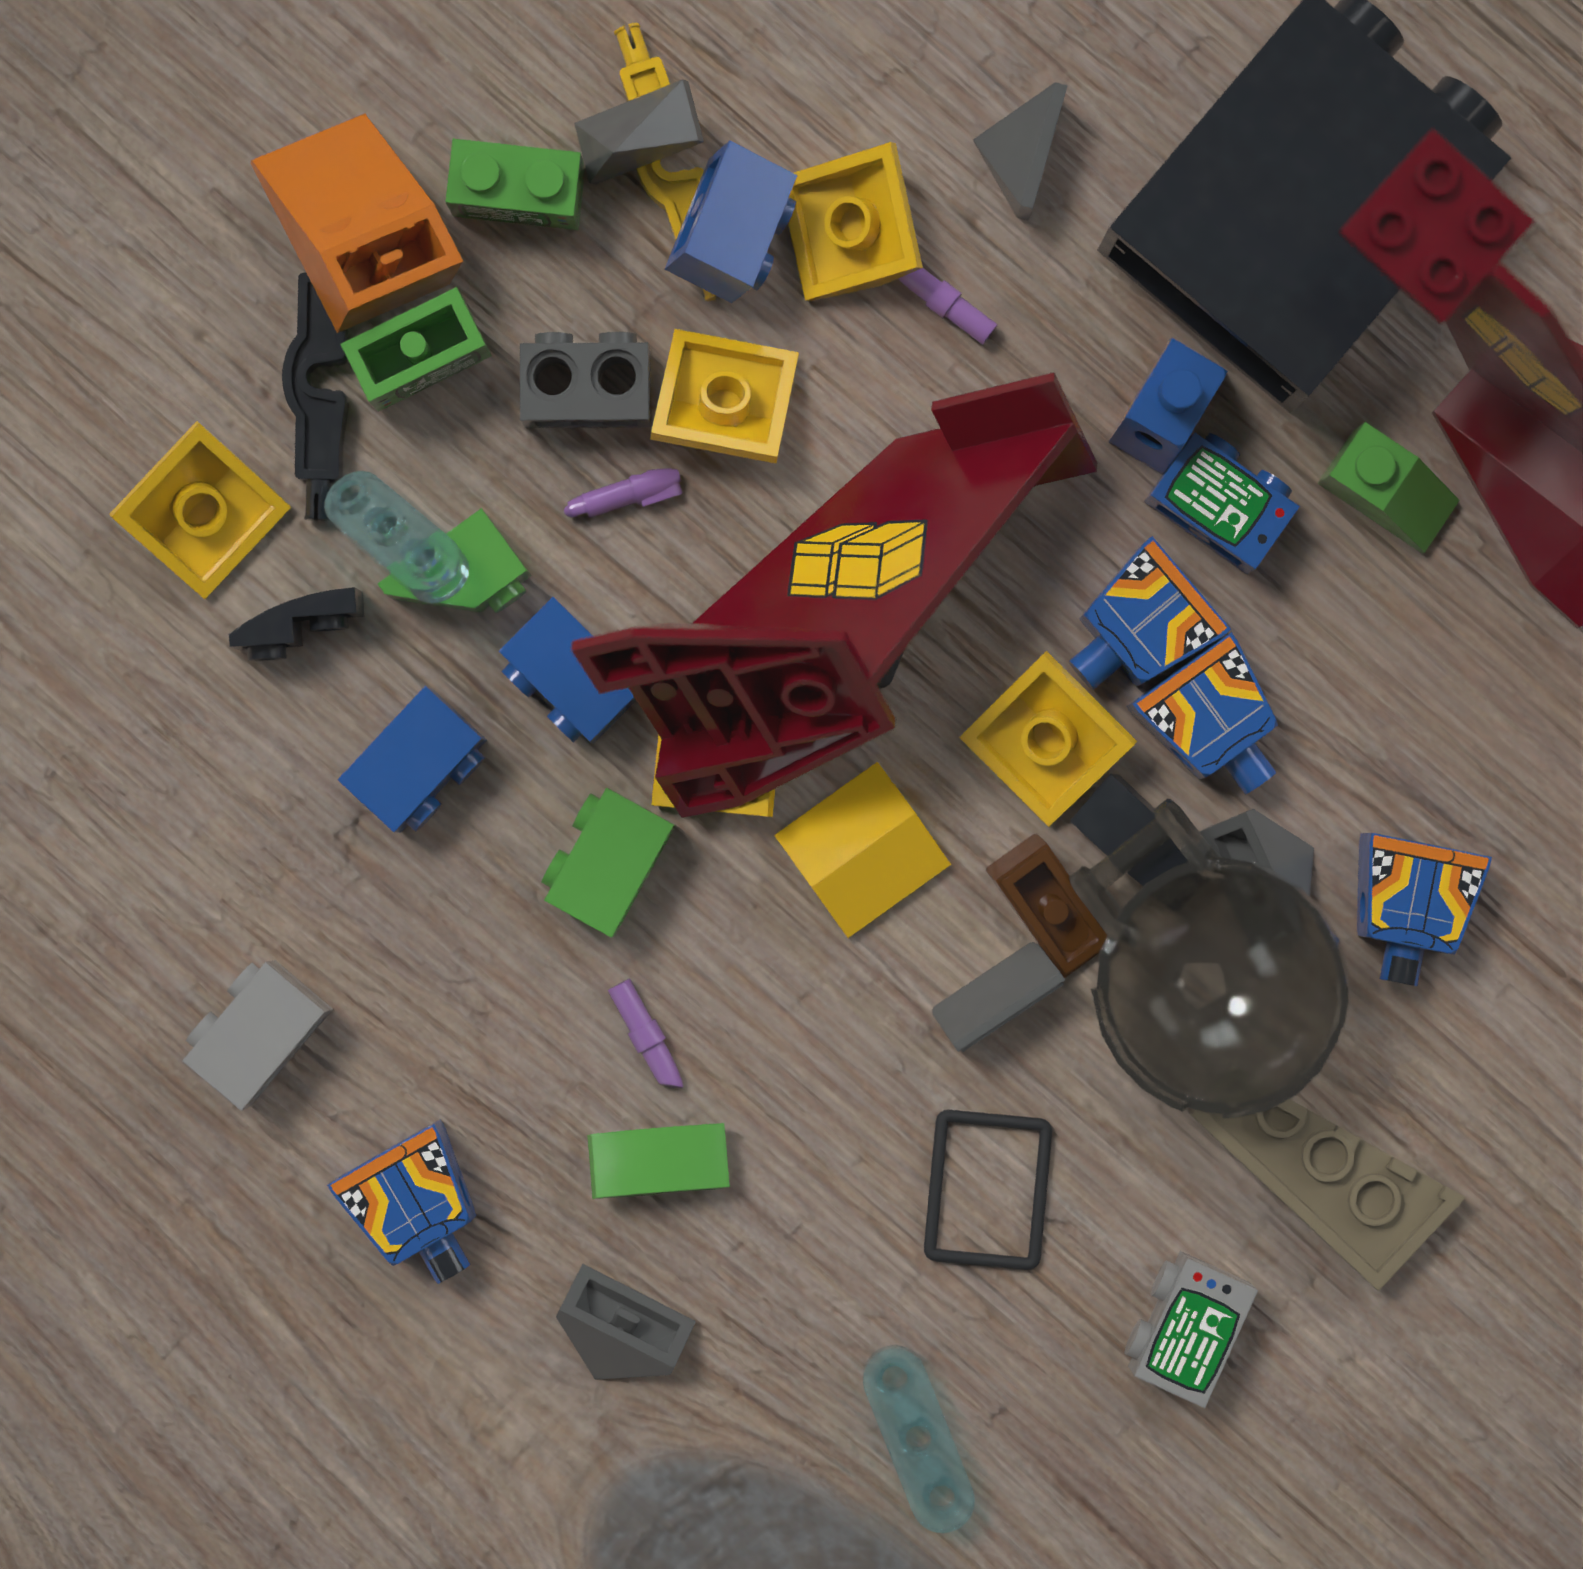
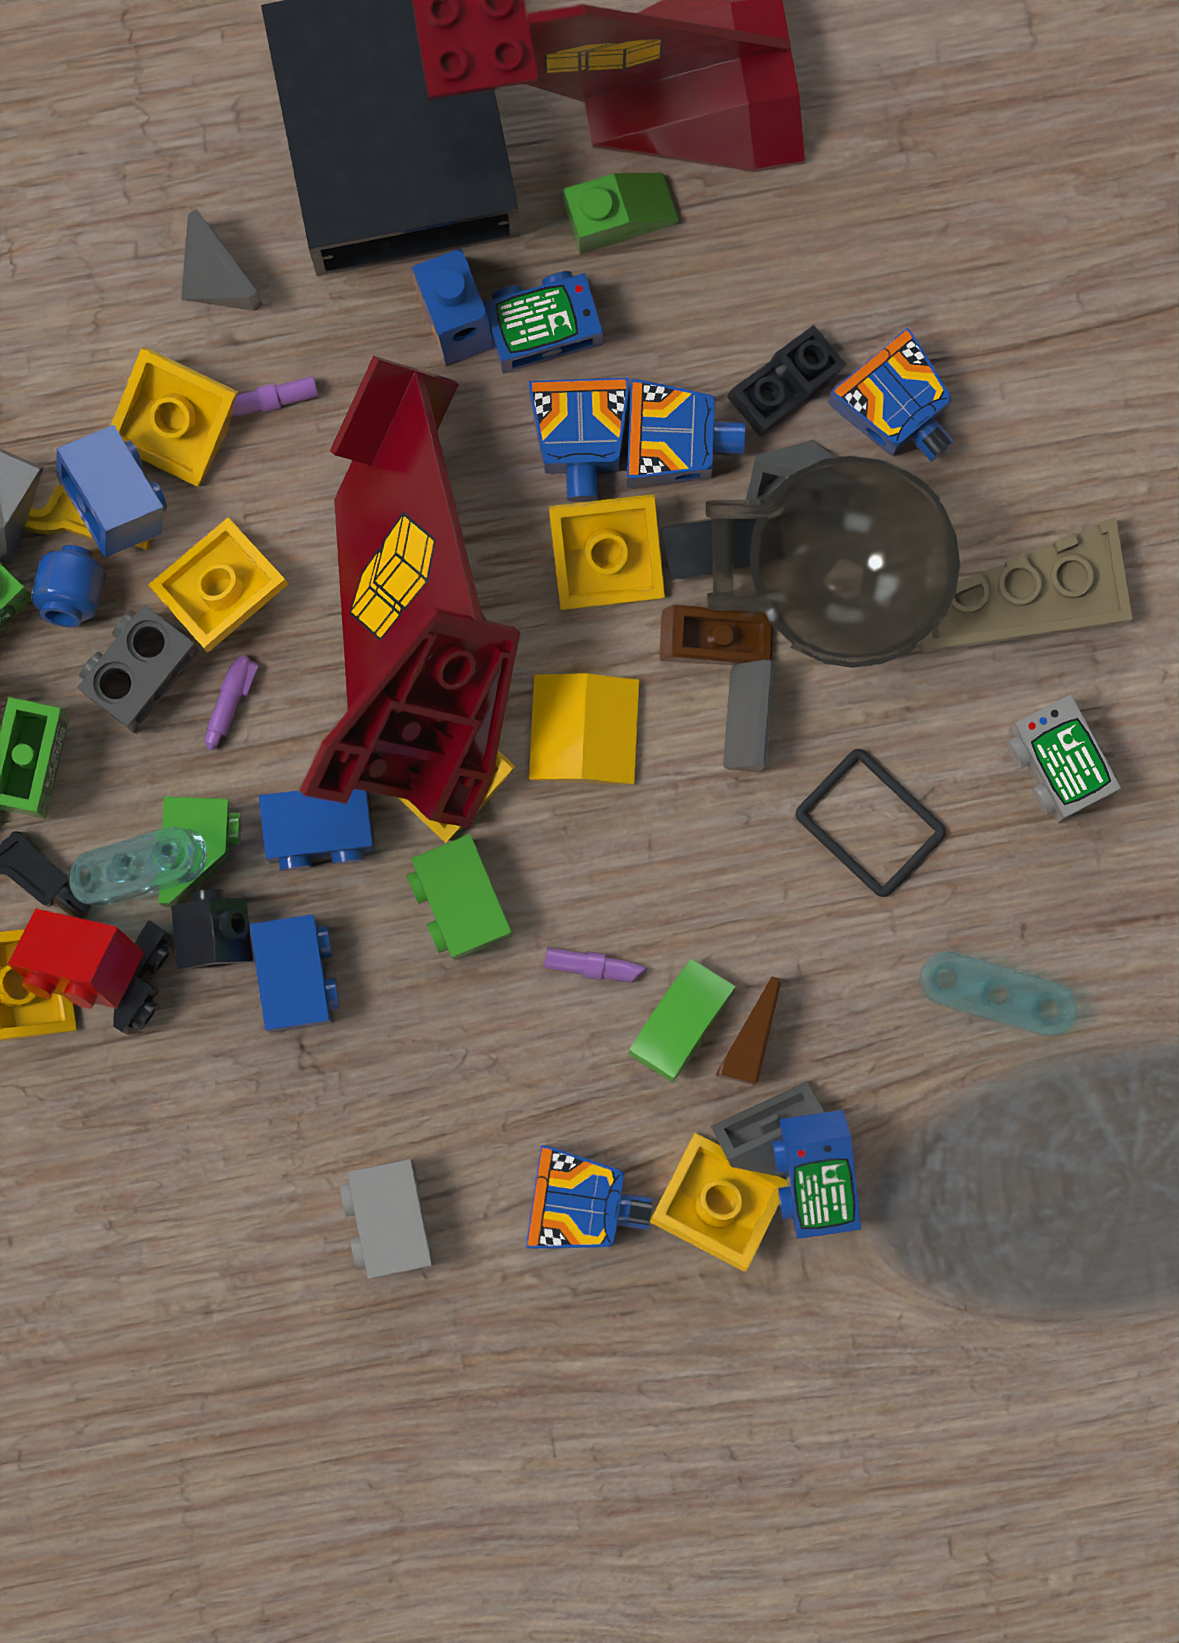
camera: 50 degrees left, 5 degrees down
none -> red brick [7,908,144,1009]
none -> blue head [31,545,106,628]
none -> black brick [171,889,253,969]
none -> yellow slope [650,1133,787,1272]
none -> reddish brown slope [715,977,781,1085]
none -> black slope [727,325,847,437]
none -> brick [772,1110,861,1239]

